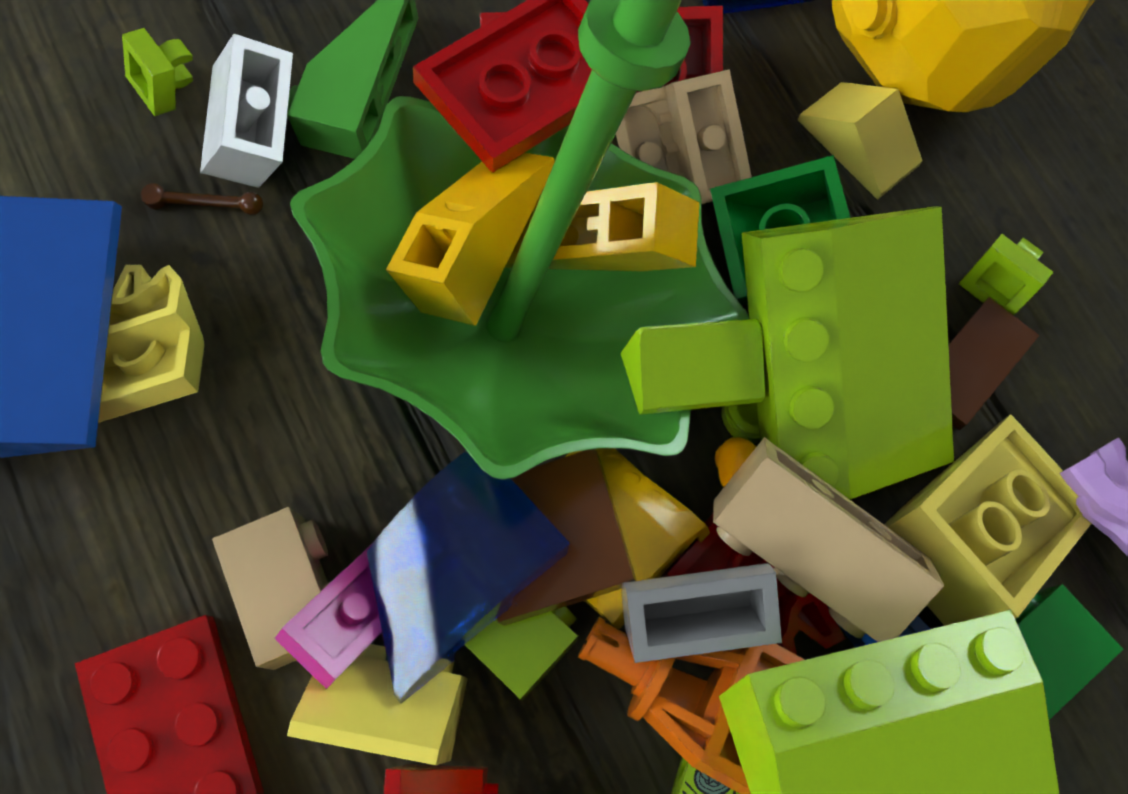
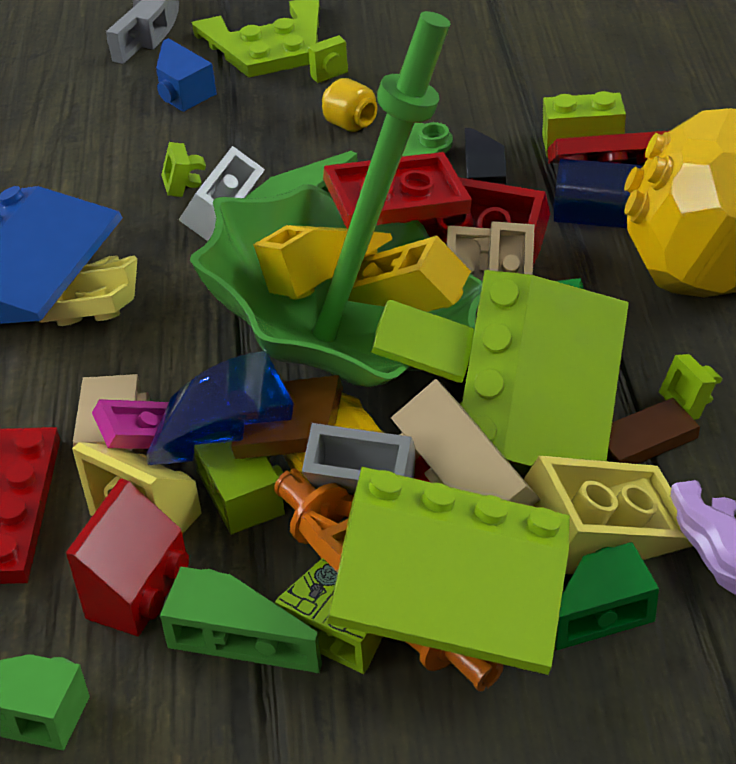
camera: 25 degrees right, 30 degrees down
reddish brown hinge [141,183,263,215] -> none
light yellow slope [798,82,923,200] -> none

